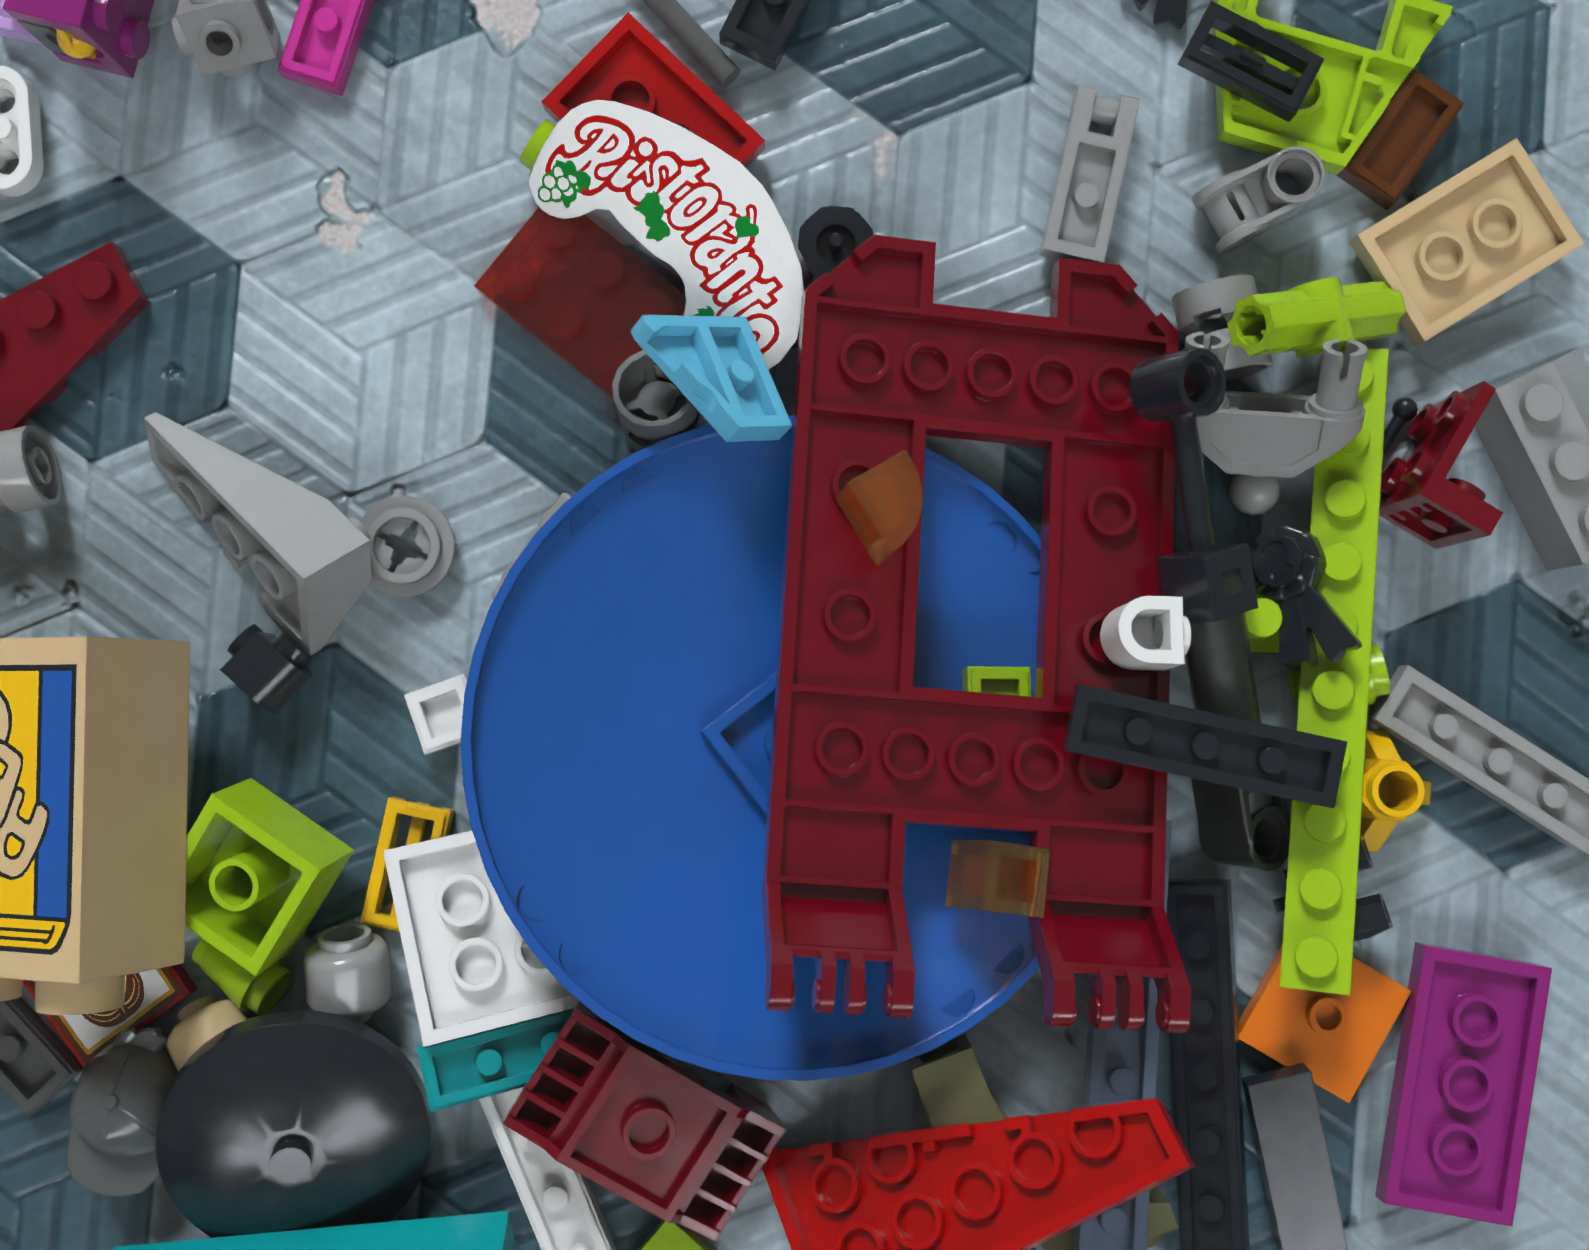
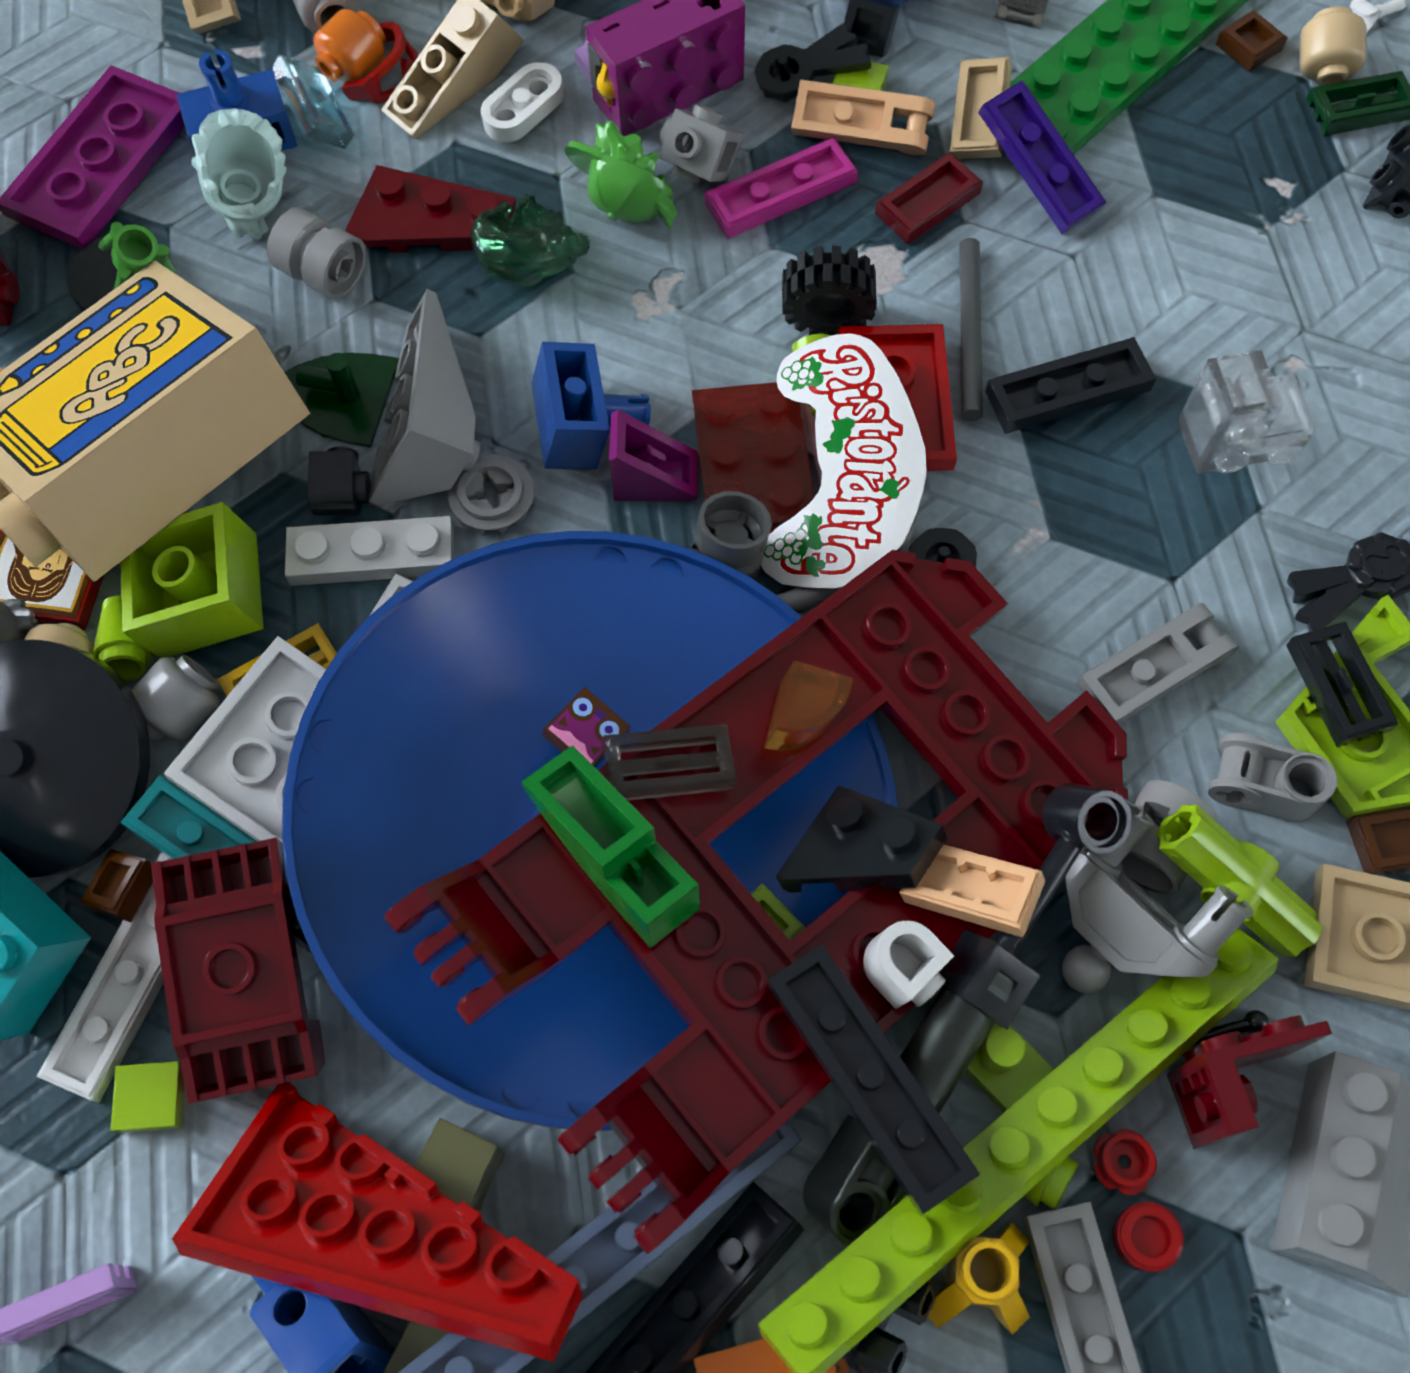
camera: 50 degrees right, 20 degrees down
medium azure wing [631,315,792,442] -> none
clear orange brick [945,840,1050,918] -> none
black piece [1250,525,1362,669] -> none
none -> reddish brown tile [80,849,153,923]
none -> dark green shield [285,352,399,448]
none -> white plate [285,516,454,586]
none -> clear green hair [471,194,590,286]
none -> green slope [522,745,701,948]
none -> blue brick [531,342,651,469]
none -> tile [542,687,631,768]
none -> bright green hair [564,120,678,228]
none -> clear smoke tile [602,724,737,800]
none -> magenta slope [609,409,698,501]
none -> black wing [776,785,948,893]
none -> black tyre [782,245,877,336]
none -> light nougat plate [900,845,1045,938]
none -> red plate [1093,1129,1157,1195]
none -> red tile [1112,1202,1184,1272]

